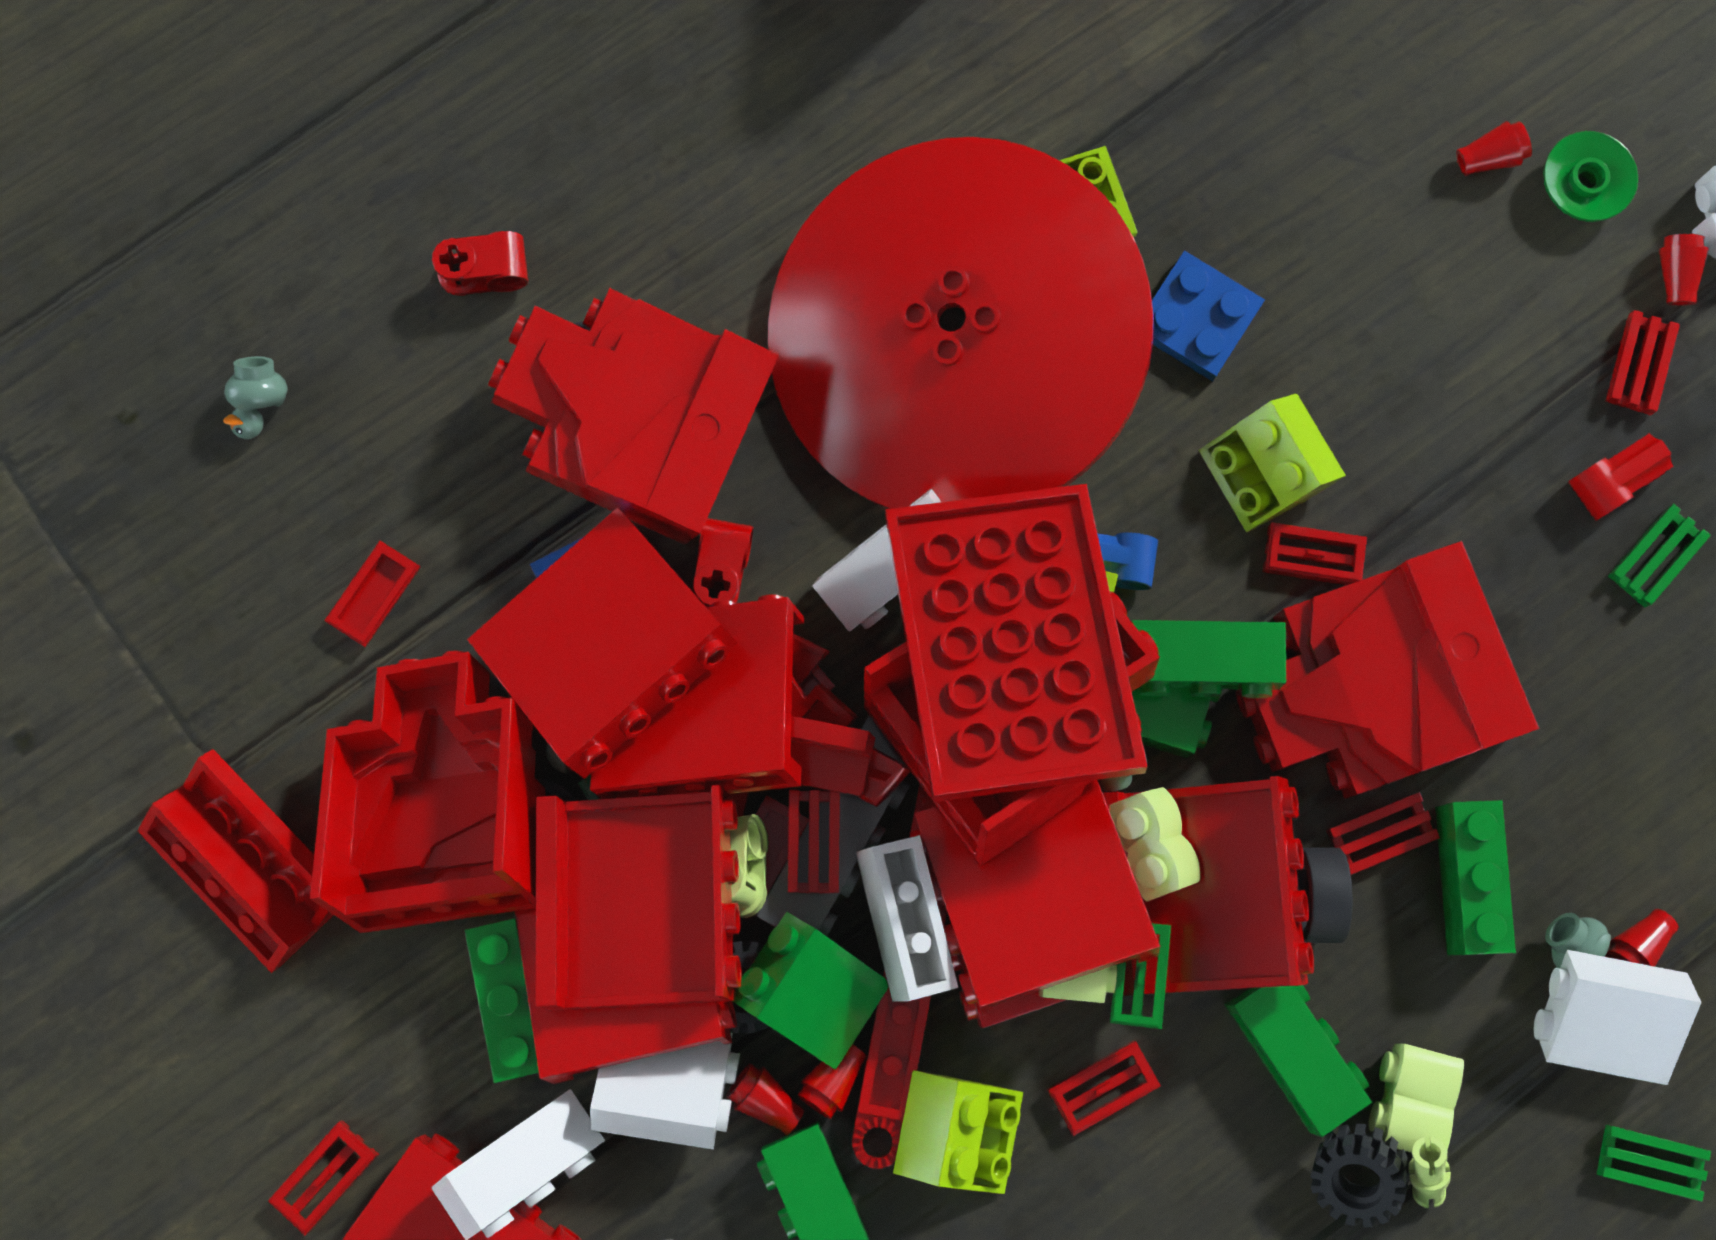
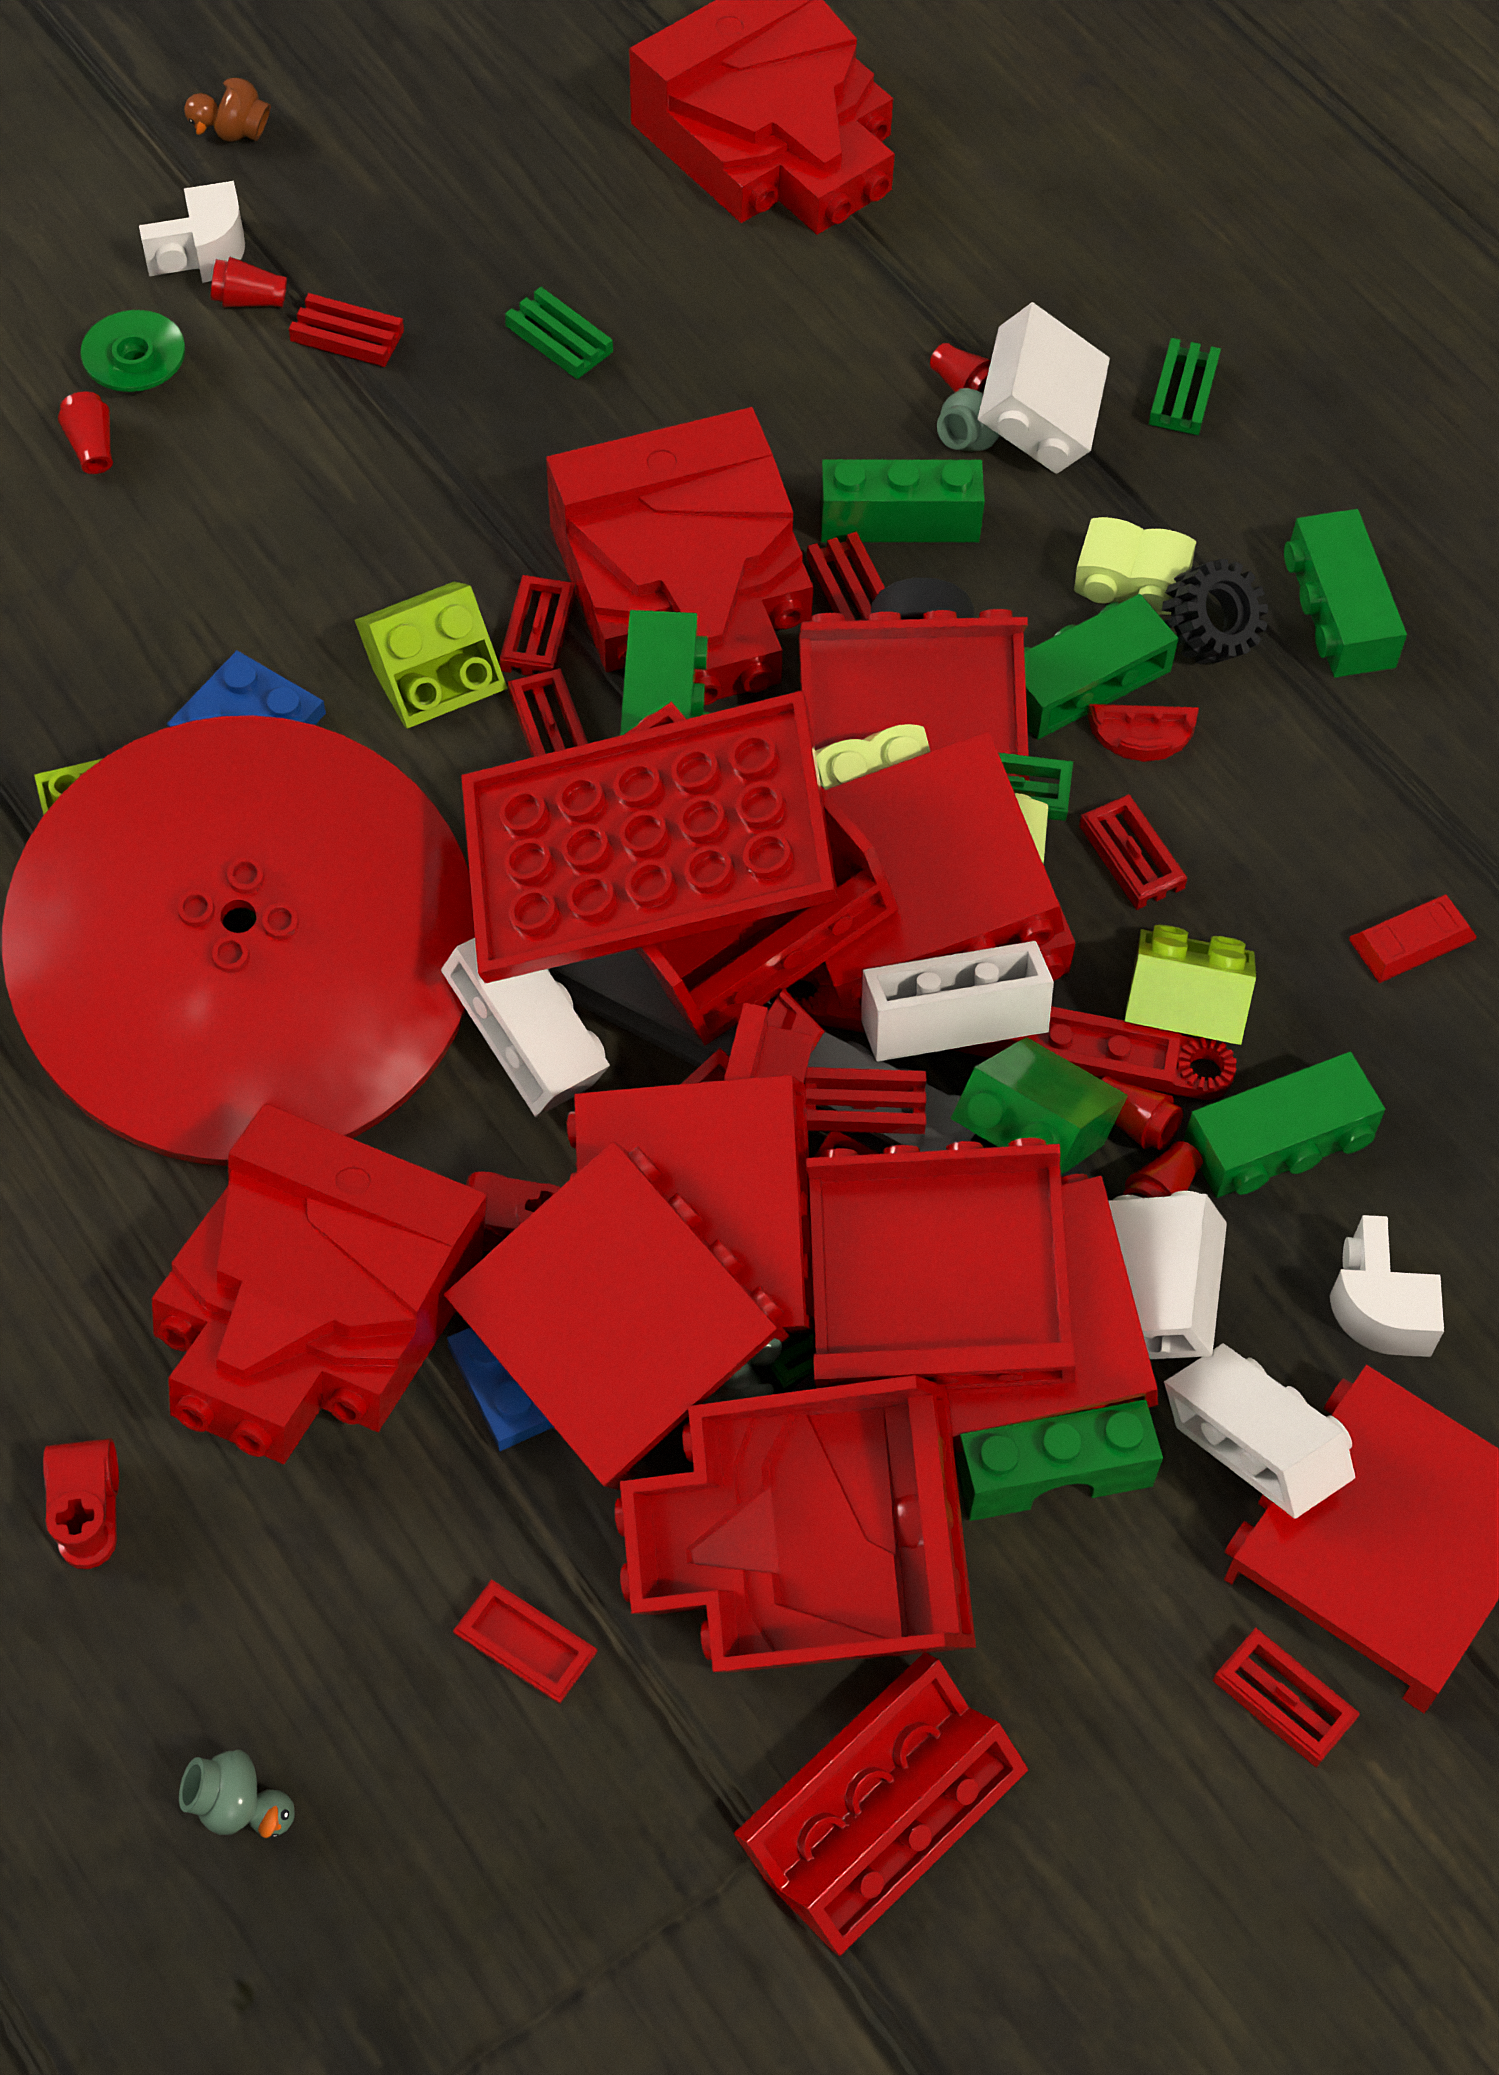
camera: 85 degrees left, 20 degrees down
yellowish green pin [1409,1136,1451,1208] -> none
red piece [1568,433,1674,521] -> none
none -> red tile [508,668,588,757]
none -> red tile [1087,704,1199,762]

